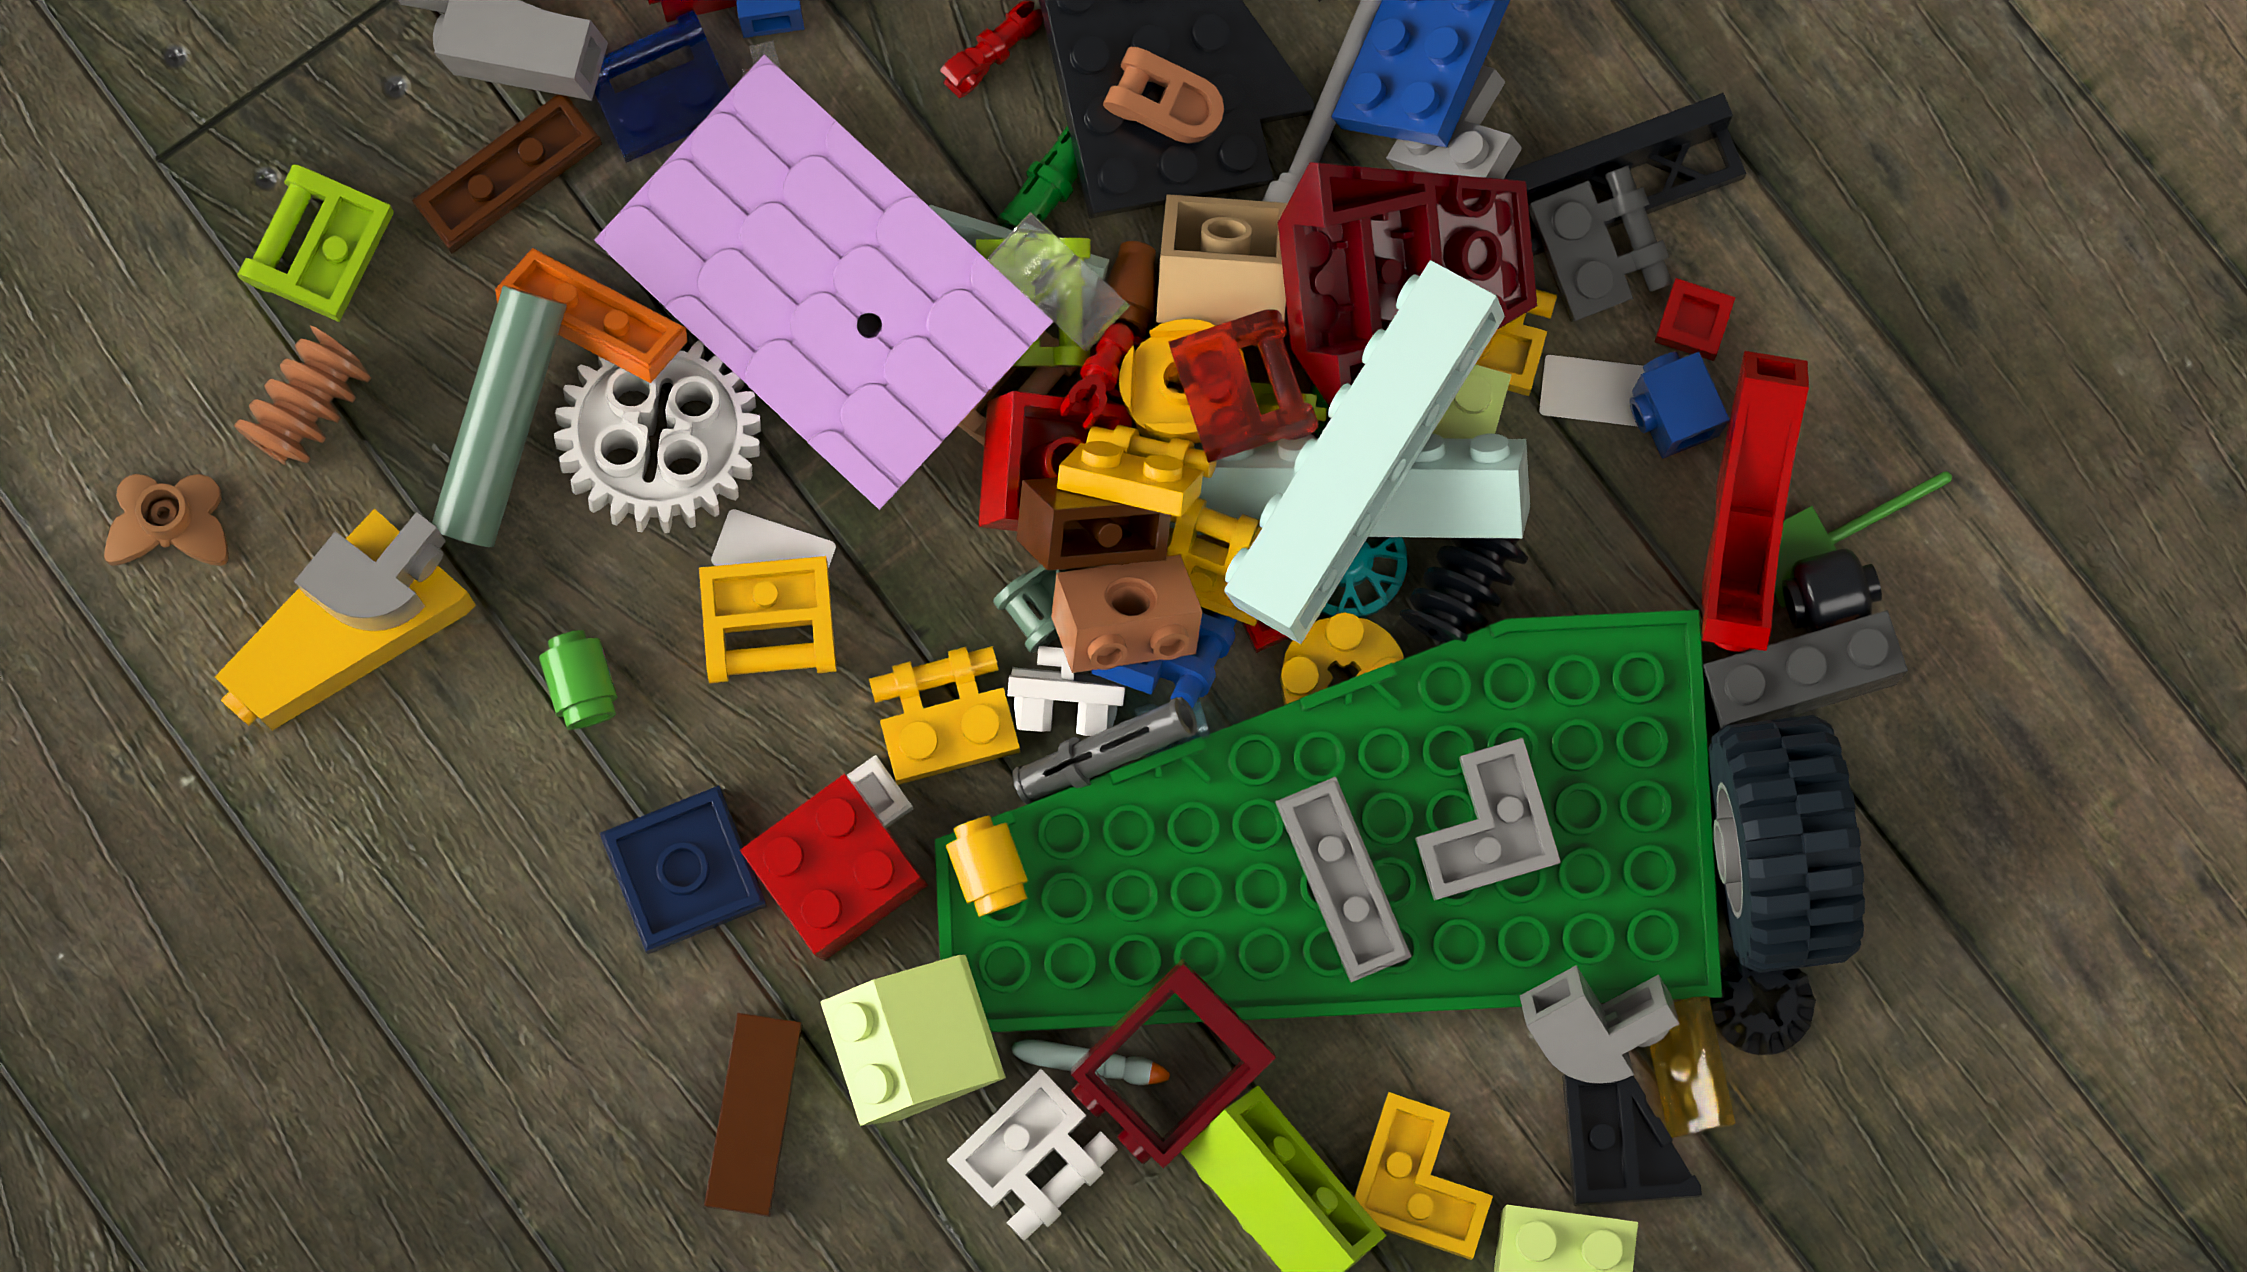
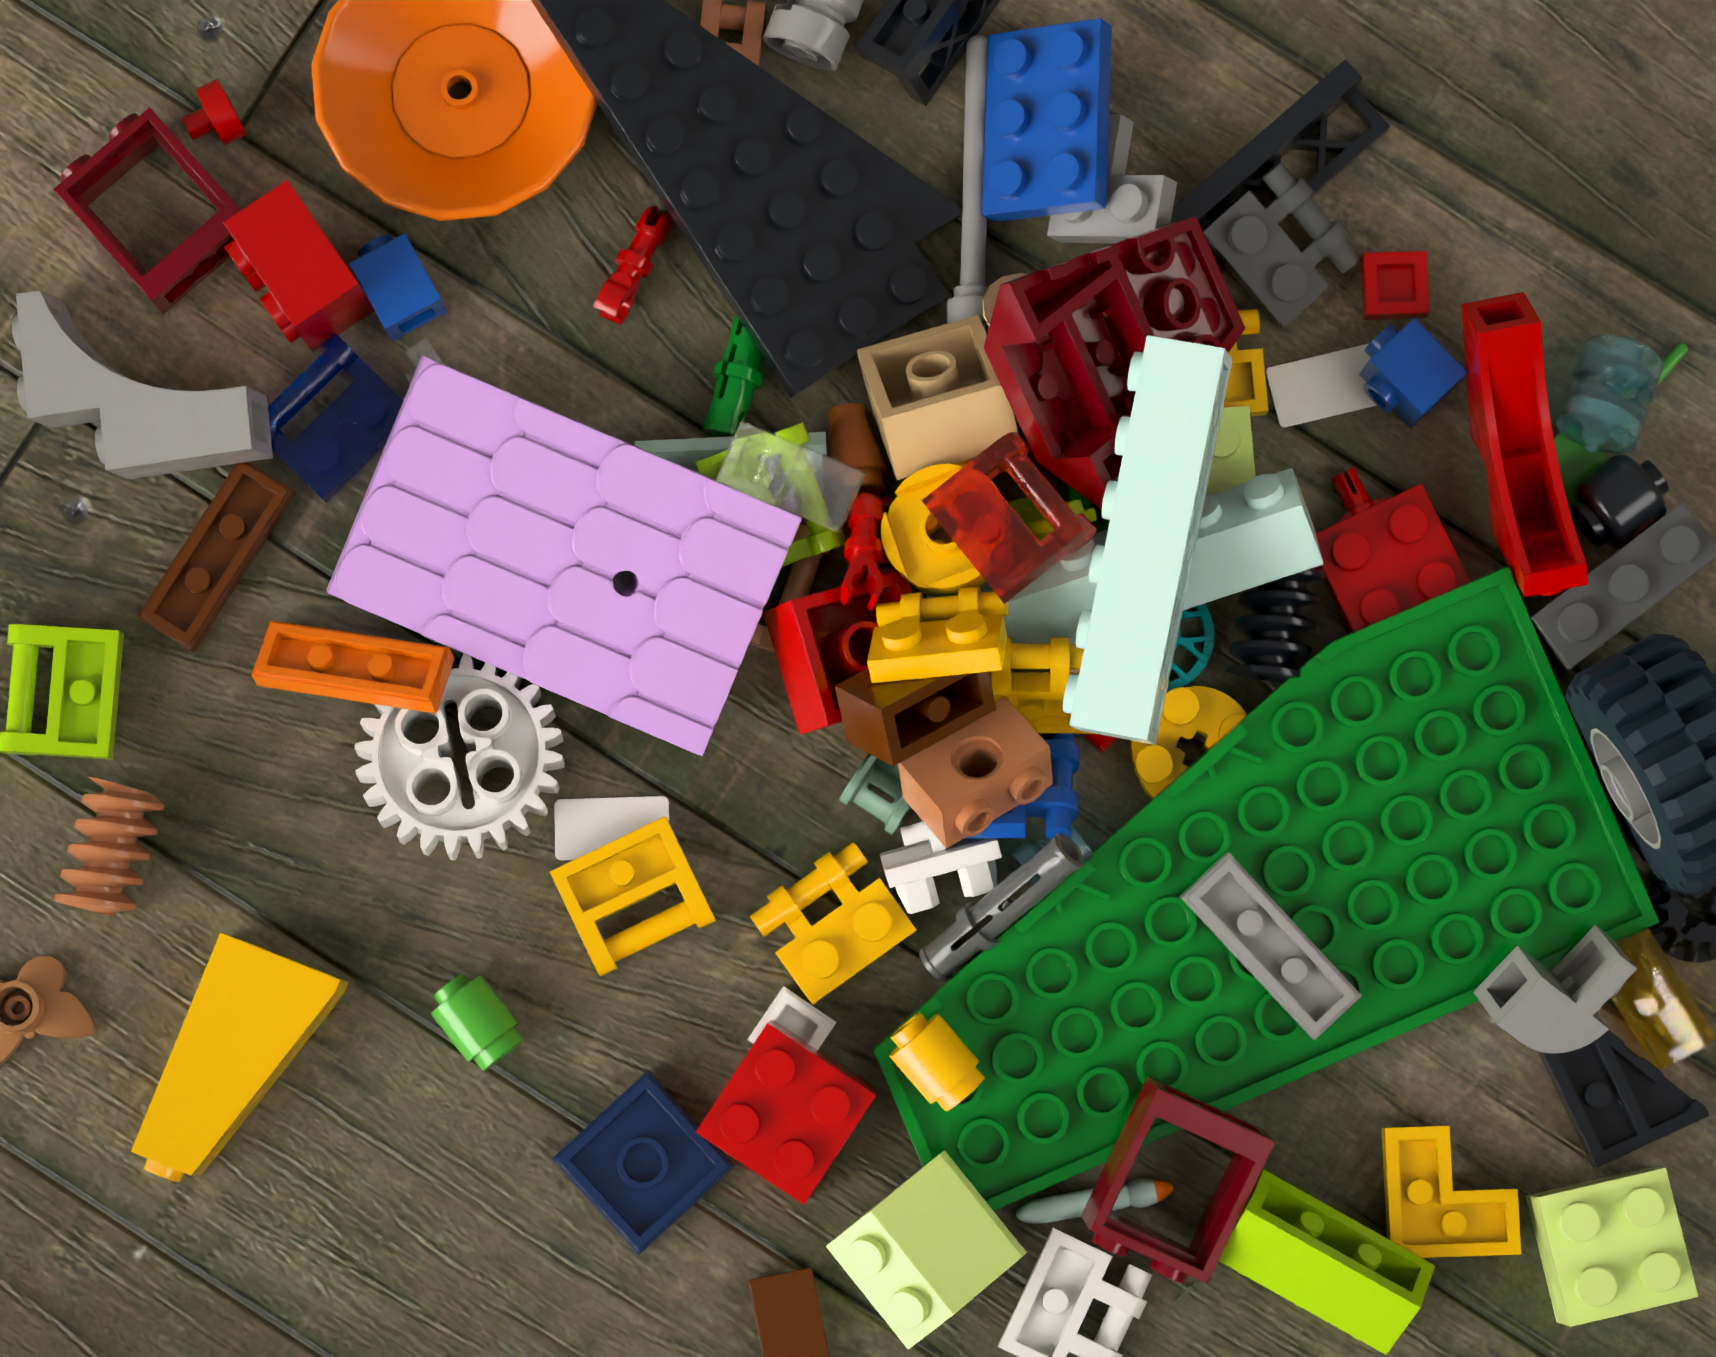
camera: 20 degrees left, 5 degrees up
light grey brick [294,512,446,631] -> none
sand green brick [432,285,567,547] -> none
nougat plate [1103,47,1224,144] -> none
light grey plate [1415,738,1561,901] -> none
none -> red plate [1316,467,1470,633]
none -> clear light blue wheel [1556,335,1664,454]

